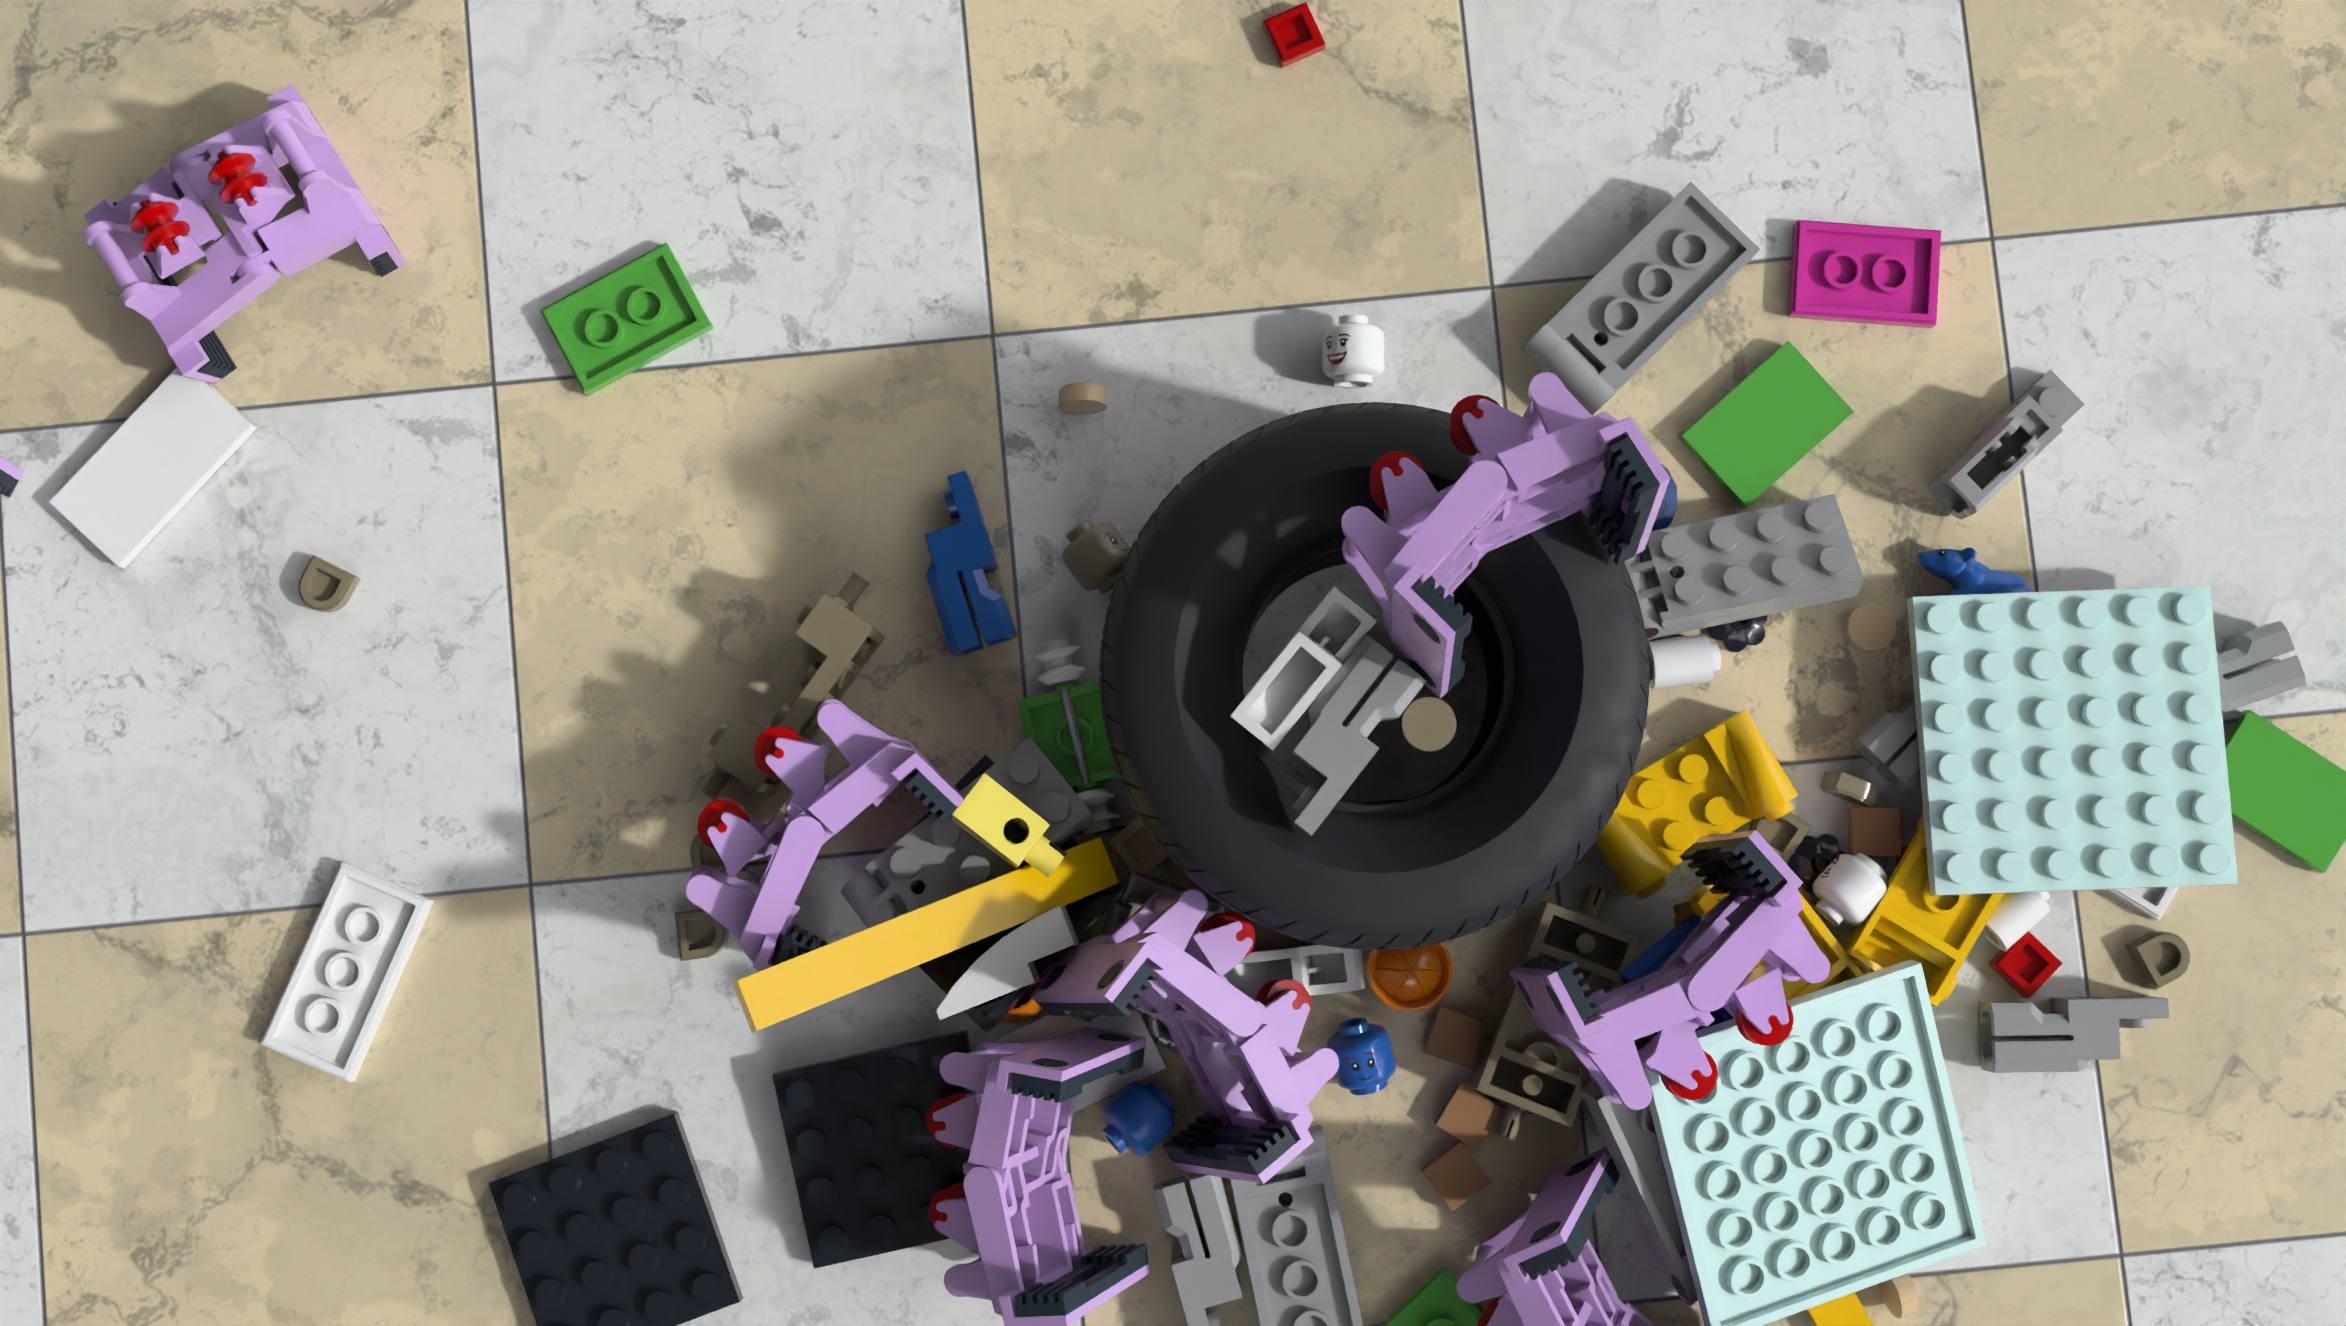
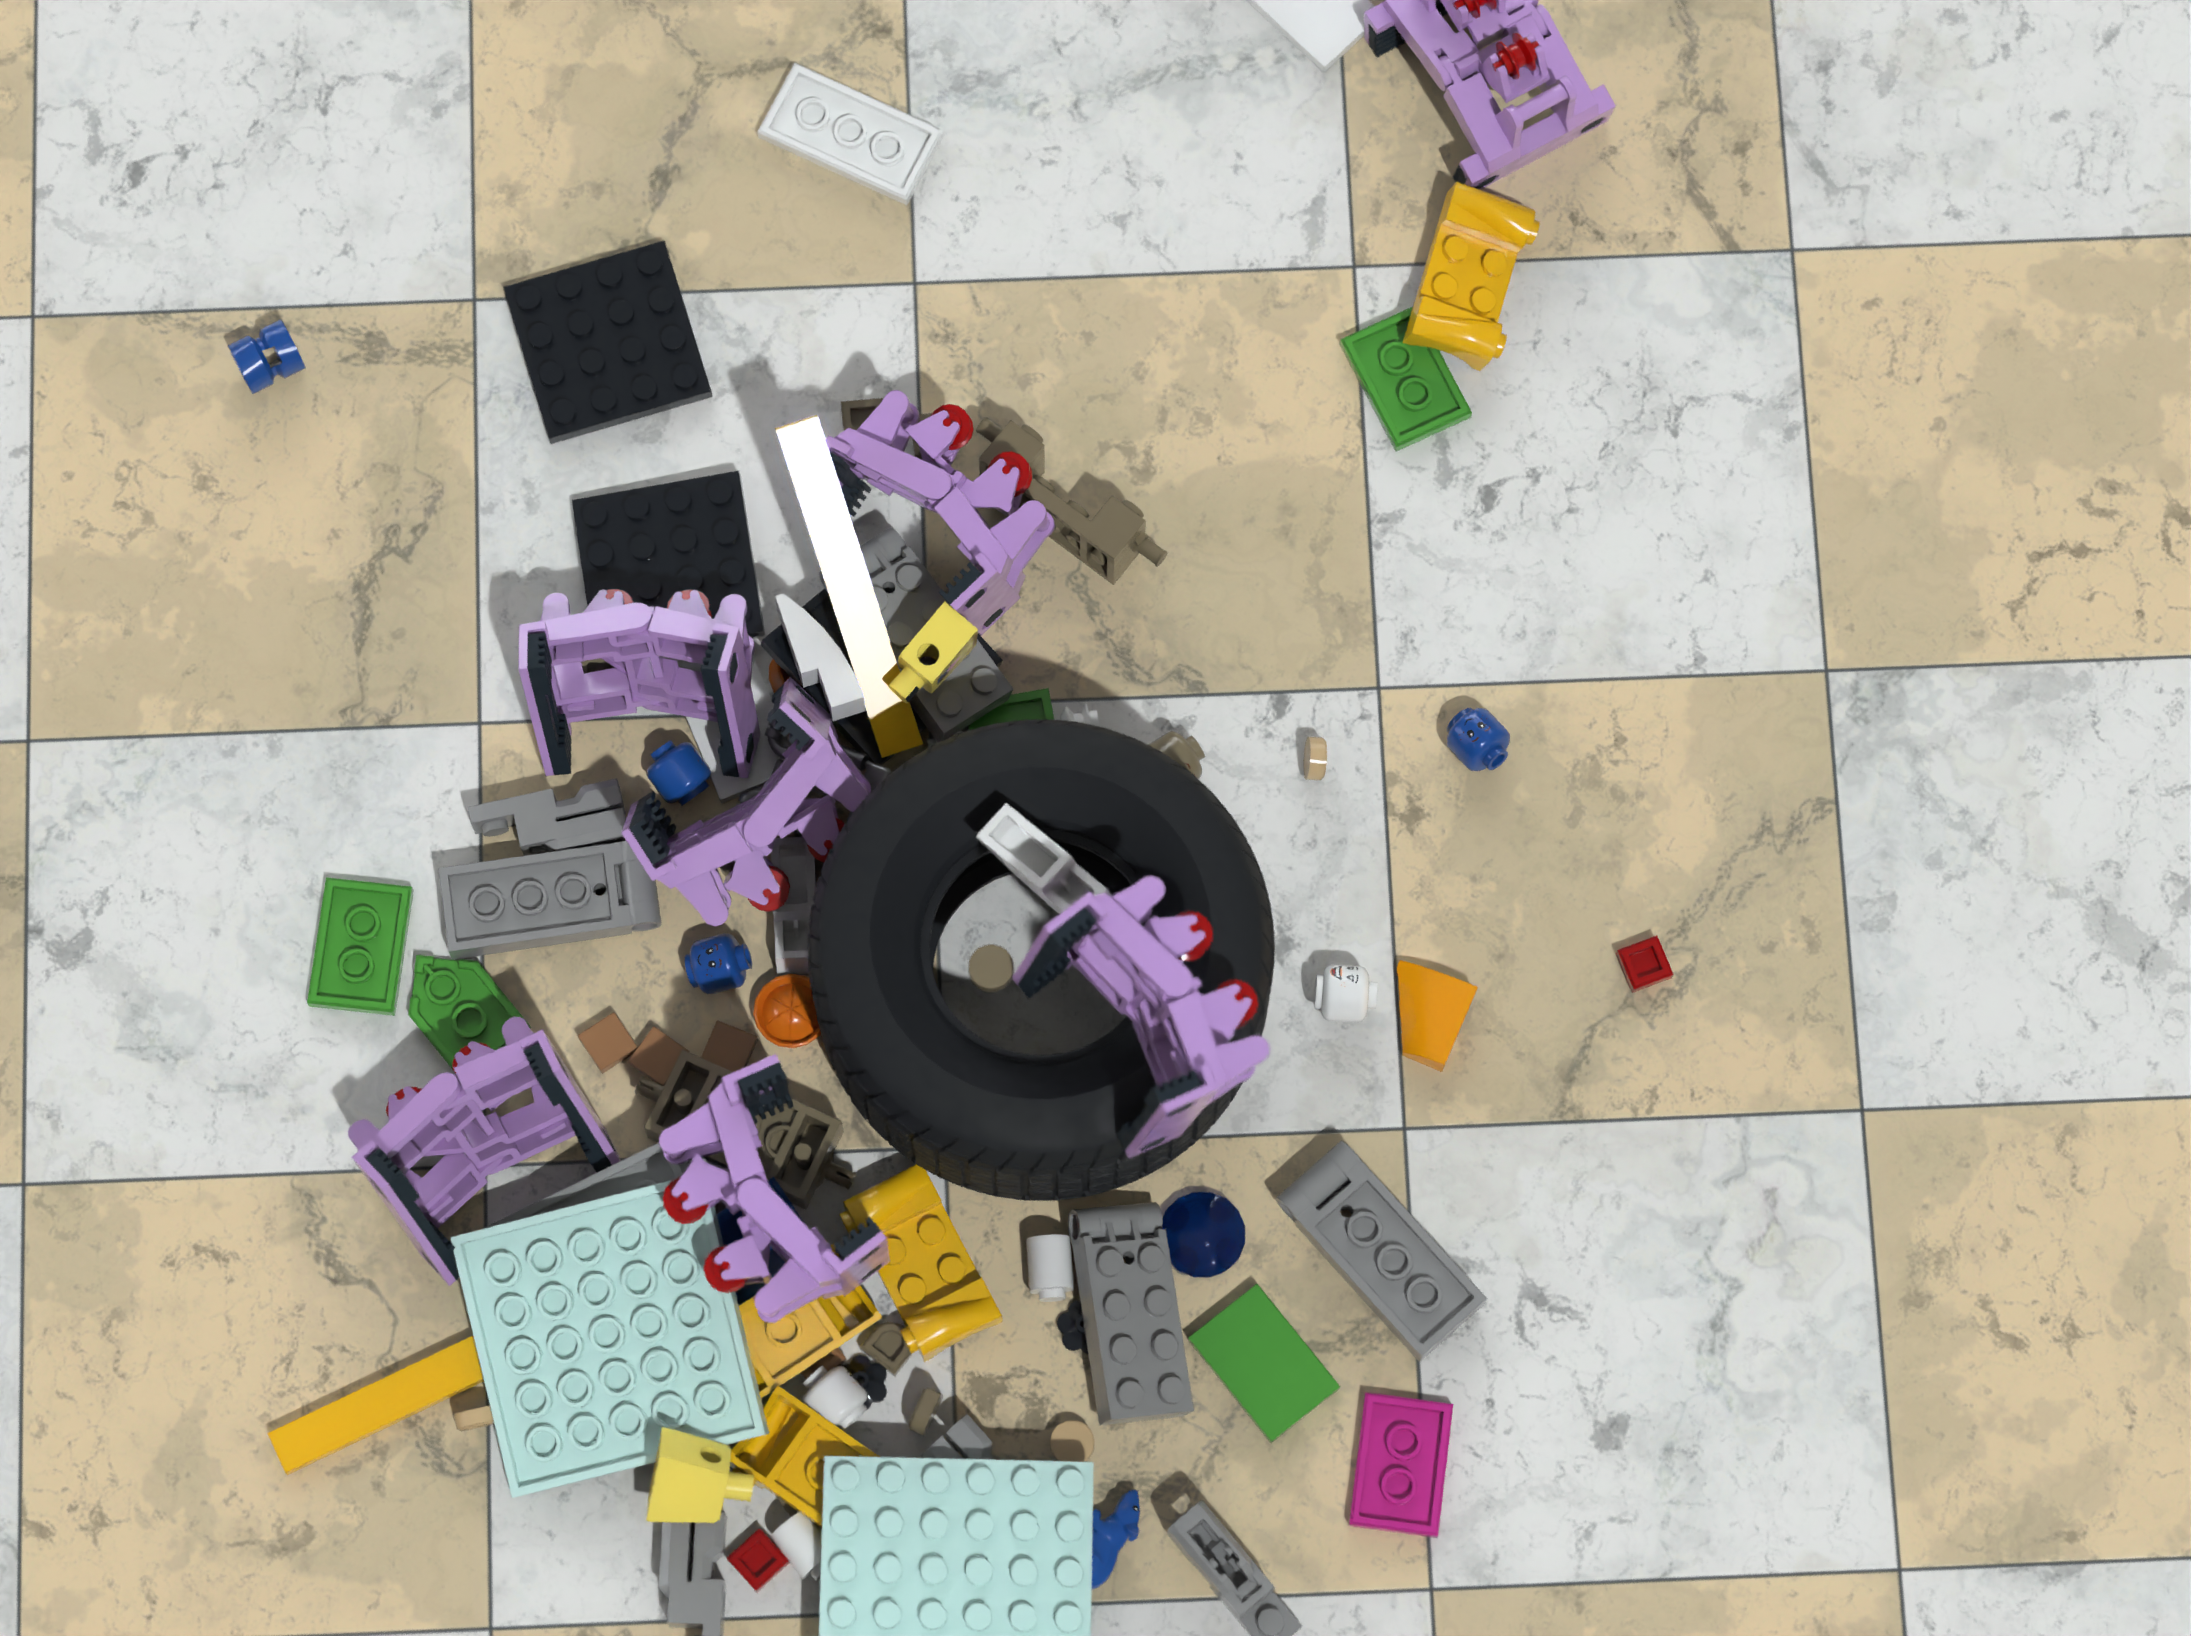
camera: 85 degrees right, 10 degrees down
dark tan tile [298,555,361,613] -> none
blue plate [925,470,1018,657] -> none
light grey plate [1291,635,1426,837] -> none
medium nougat tile [1847,807,1902,857] -> none
none -> light yellow torso [646,1427,754,1523]
none -> light orange slope [1396,960,1478,1072]
none -> yellow piece [1402,182,1540,371]
none -> blue head [1447,708,1510,771]

